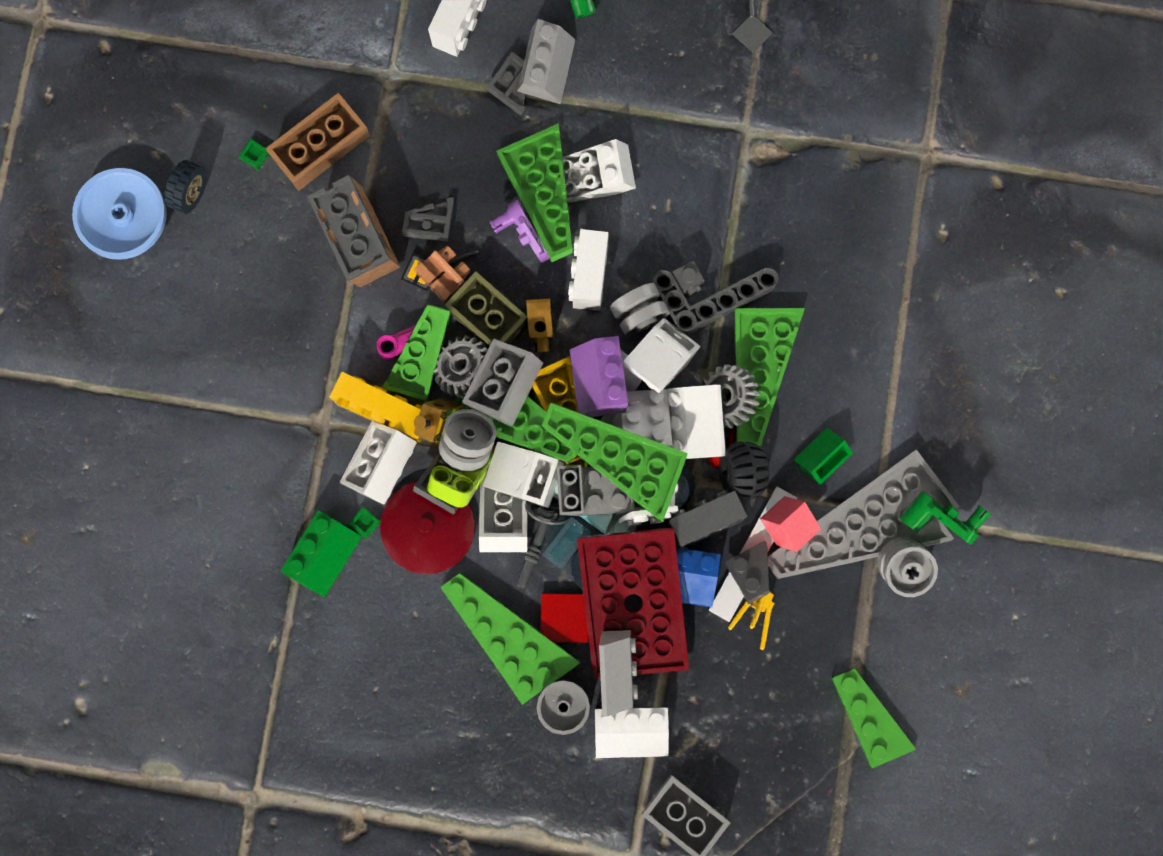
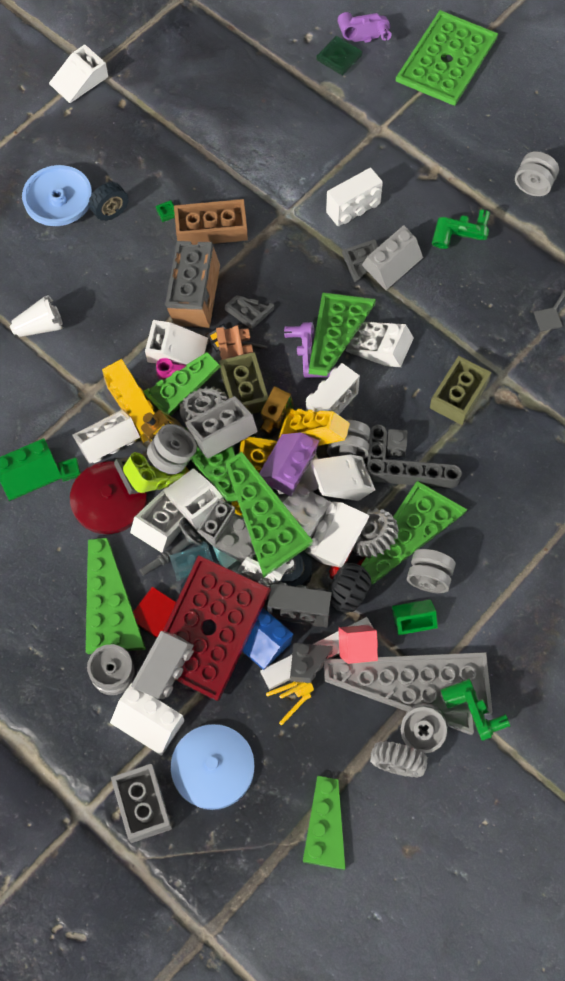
camera: 30 degrees right, 15 degrees down
none -> white cone [10,295,63,337]
none -> white slope [49,45,108,103]
none -> white slope [145,320,208,365]
none -> light blue dish [171,724,255,810]
none -> yellow wedge [278,408,350,446]
none -> light grey gear [370,741,428,778]
none -> light grey wheel [406,549,456,593]
none -> olive brick [430,356,492,425]

